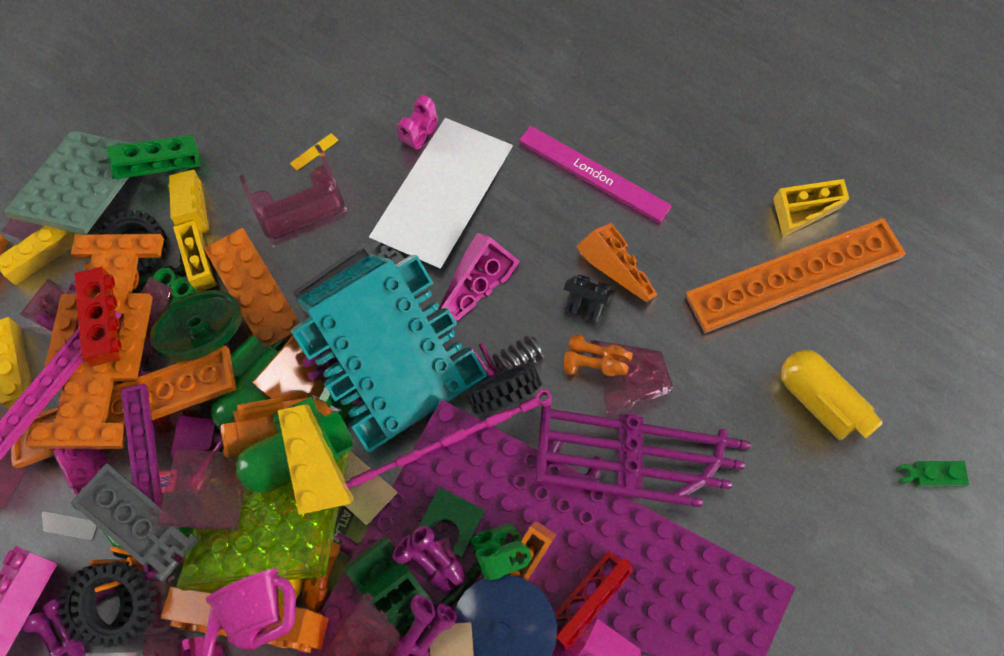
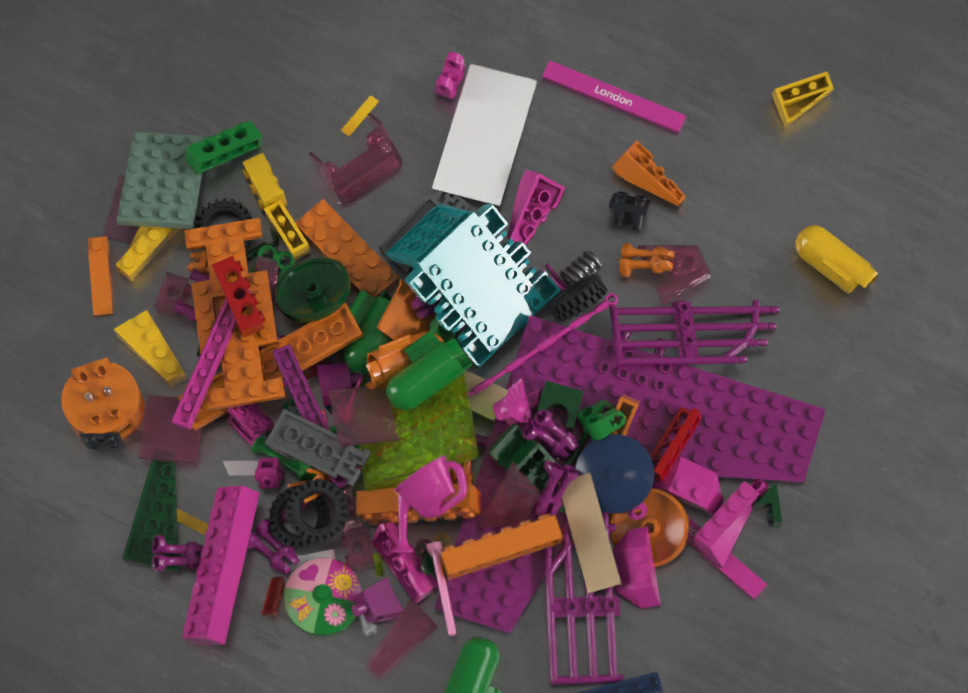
camera: 10 degrees left, 5 degrees up
yellow wedge [278,404,354,515] -> none
orange plate [685,218,906,333] -> none
green plate [897,461,969,487] -> none
none -> dark pink brick [255,458,284,489]
none -> dark pink helmet [493,378,542,426]

